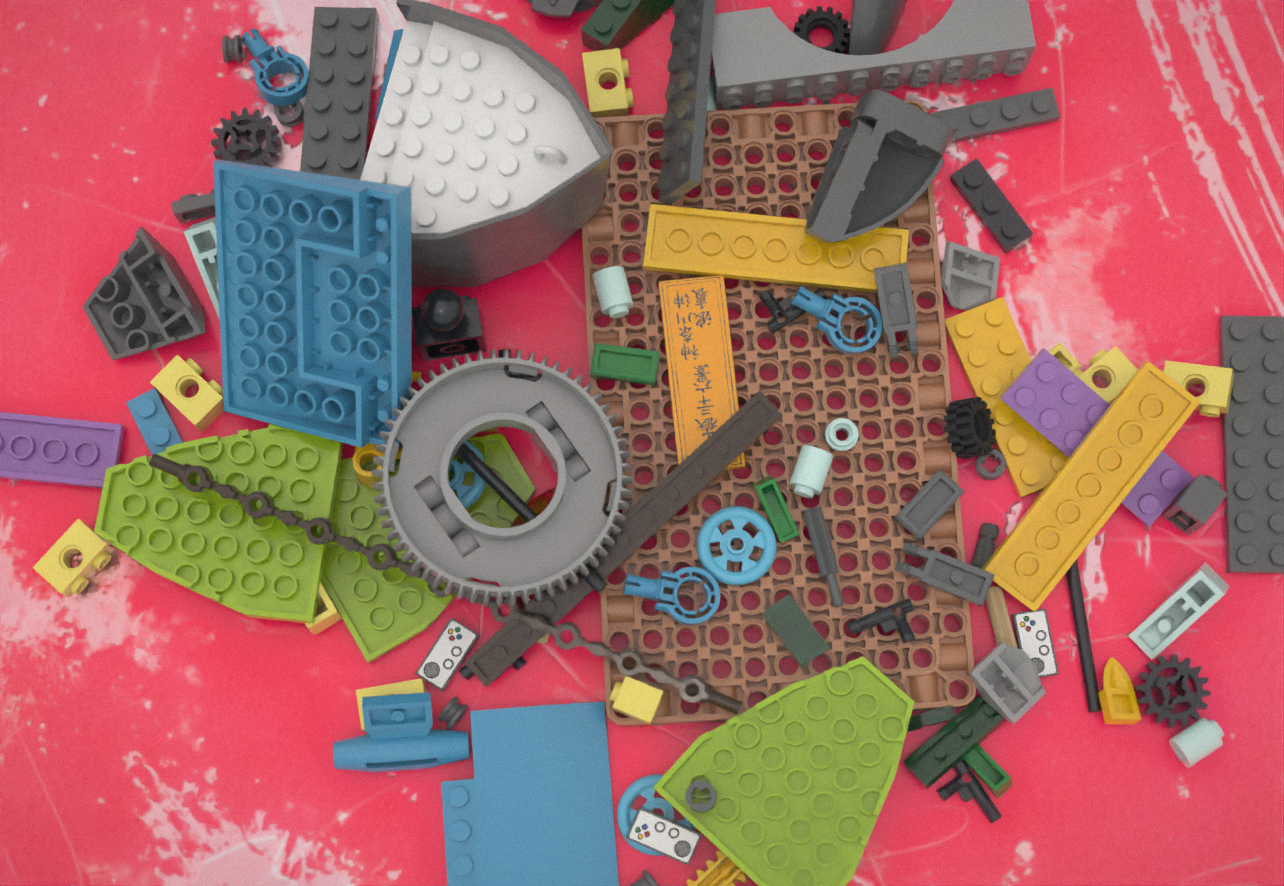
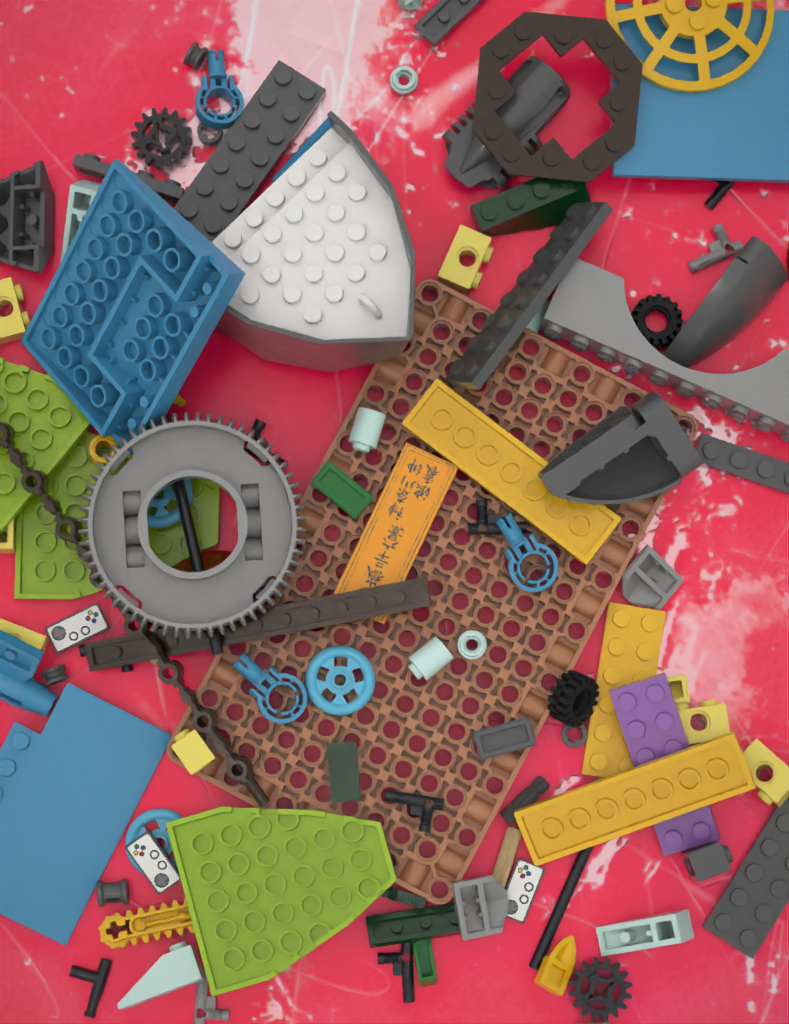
camera: 25 degrees right, 5 degrees up
black brick [412,289,488,362] -> none
dark grey bush [685,780,717,813] -> none
green piece [751,476,799,543] -> none
dark grey axle [803,507,843,608] -> none
dark grey hinge [873,262,919,358] -> none
dark grey hinge [895,543,994,607] -> none
black plate [949,158,1033,255] -> none

